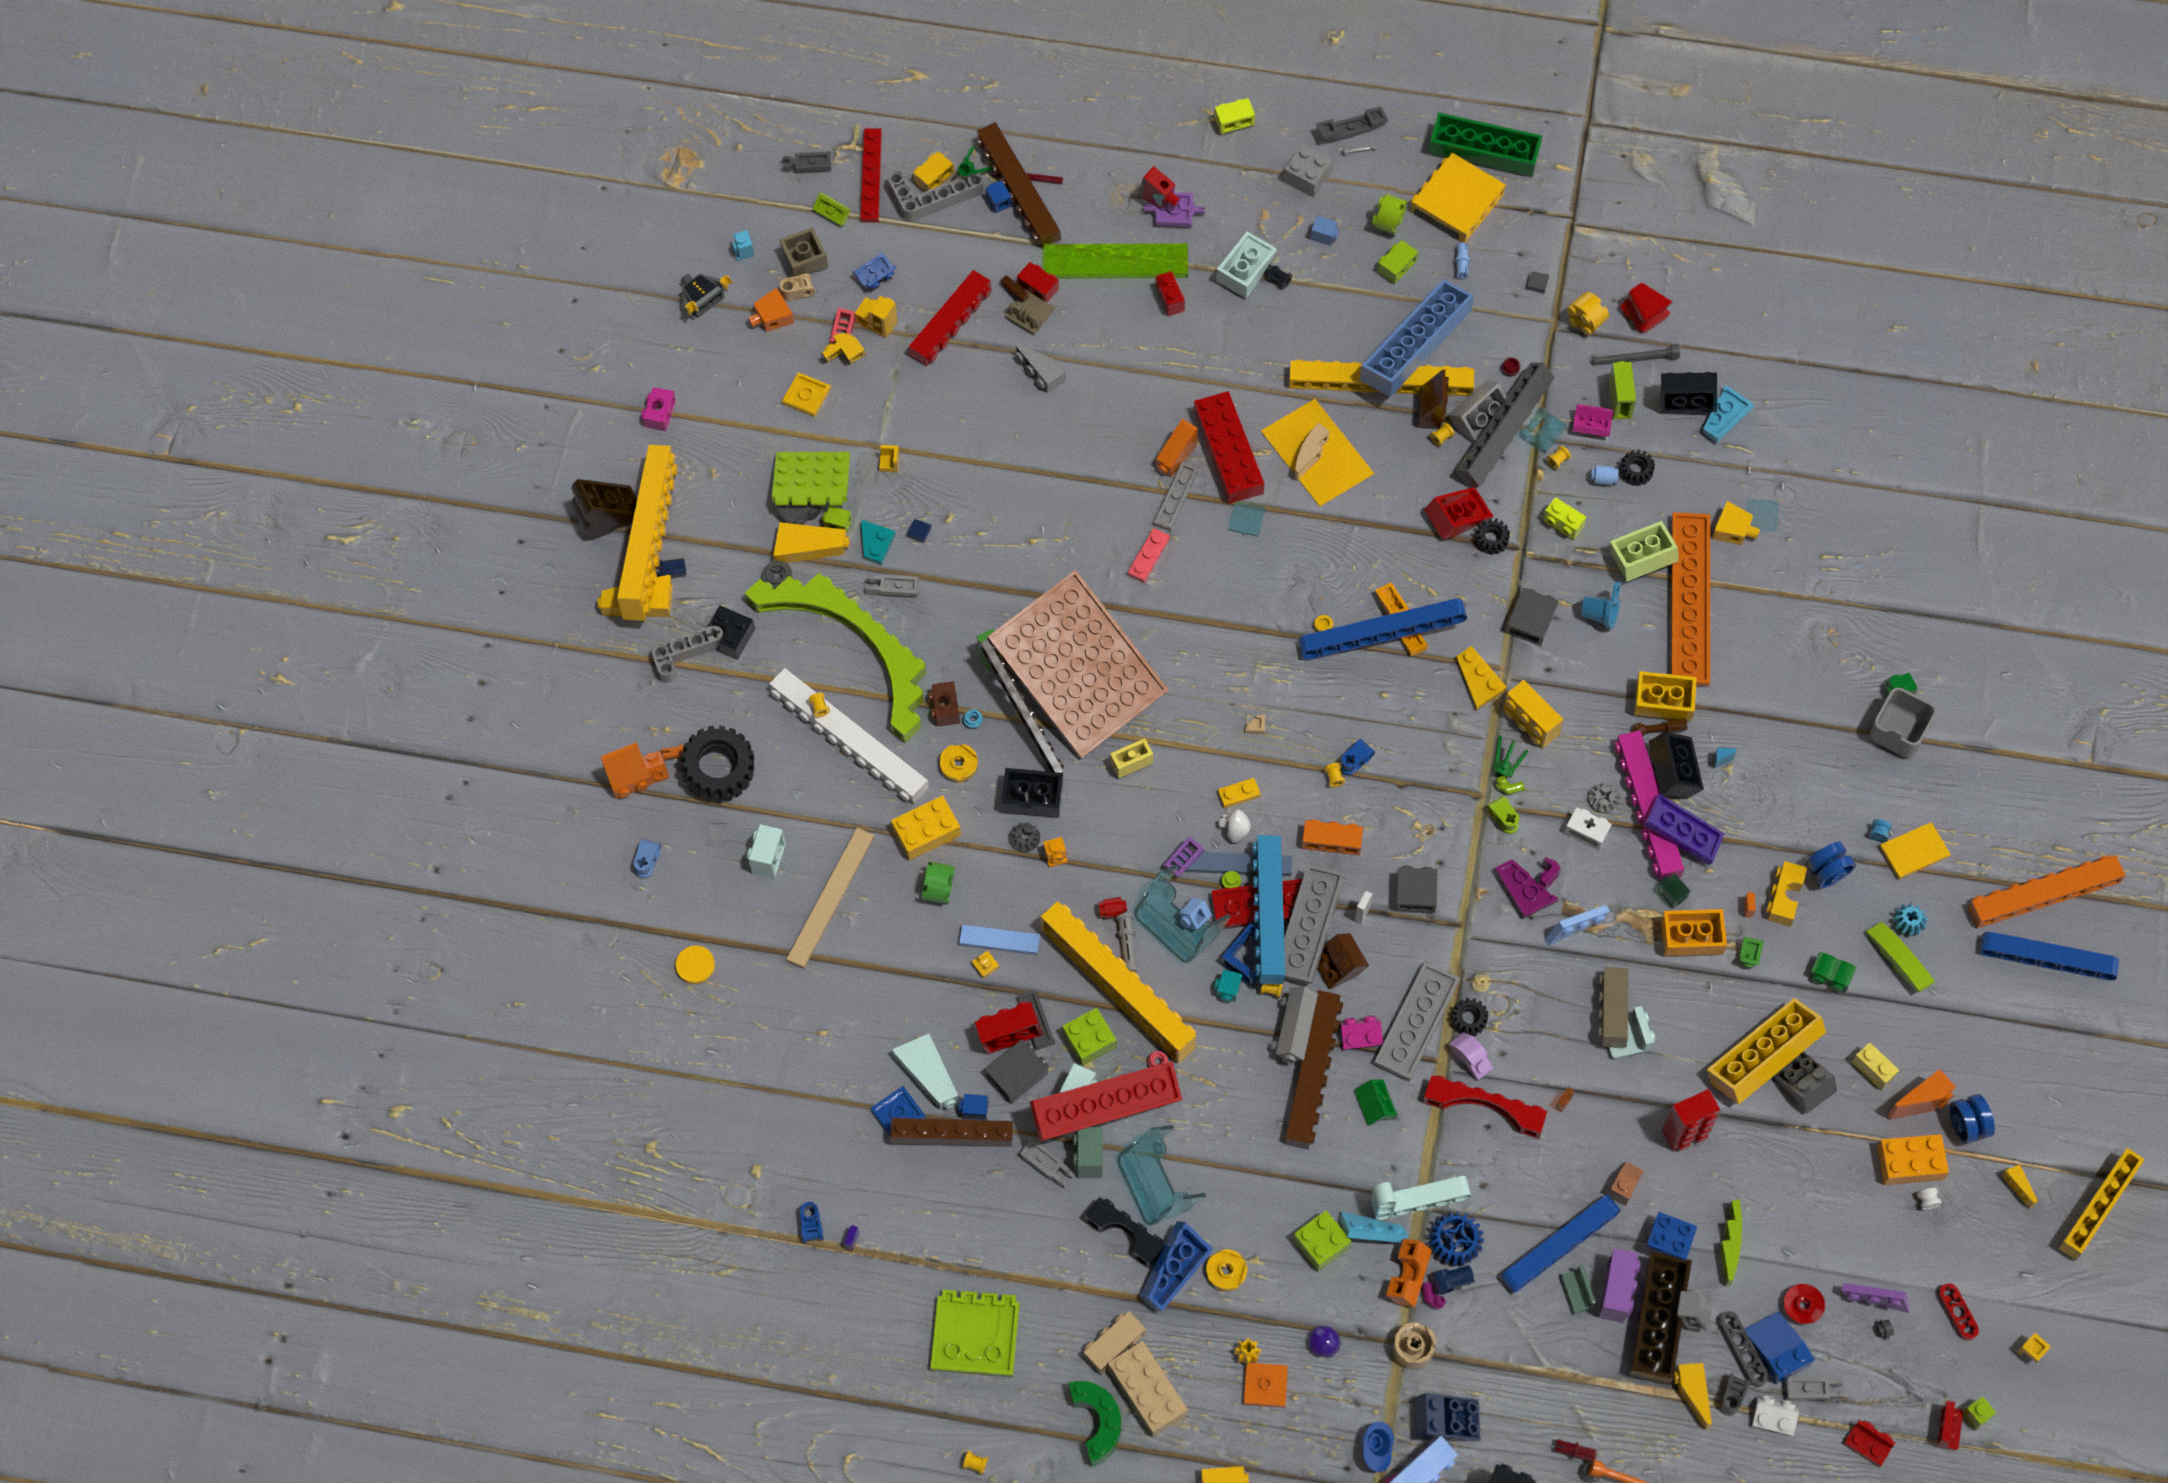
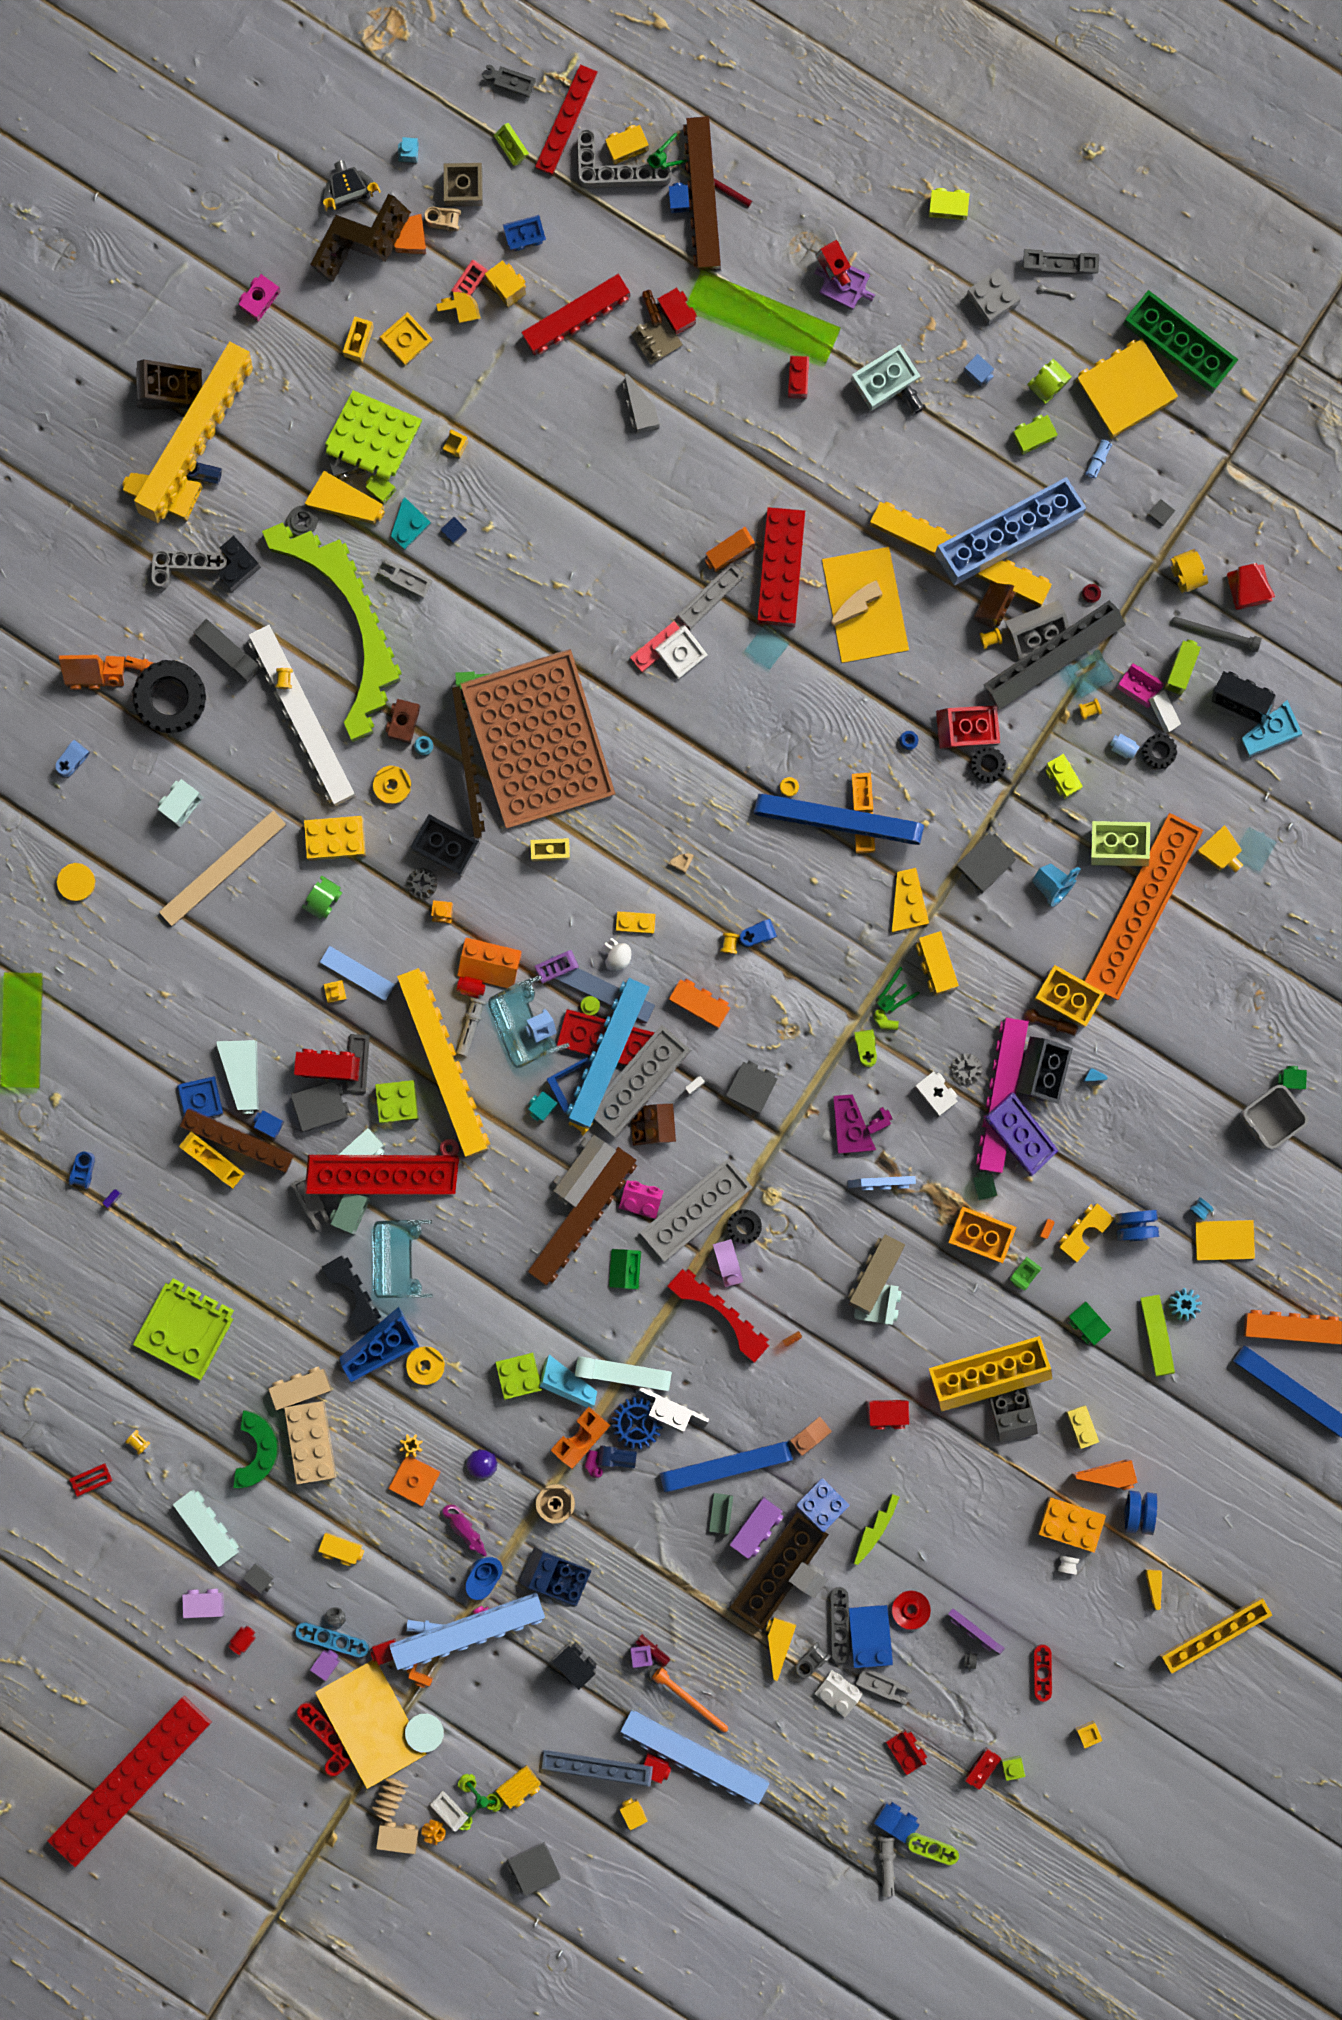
camera: 25 degrees right, 20 degrees up
none -> clear neon green plate [1,972,43,1088]
none -> yellow arch [179,1132,245,1188]
none -> dark grey beam [193,619,260,682]
none -> dark brown bracket [310,194,411,282]
none -> yellow brick [343,316,374,363]
none -> magenta animal [442,1504,487,1557]
none -> orange slope [457,937,522,990]
none -> medium lavender panel [630,1645,653,1668]
none -> bracket [635,1387,710,1433]
none -> white tile [655,625,707,679]
none -> blue plate [899,731,919,750]
none -> white tile [1149,690,1181,733]

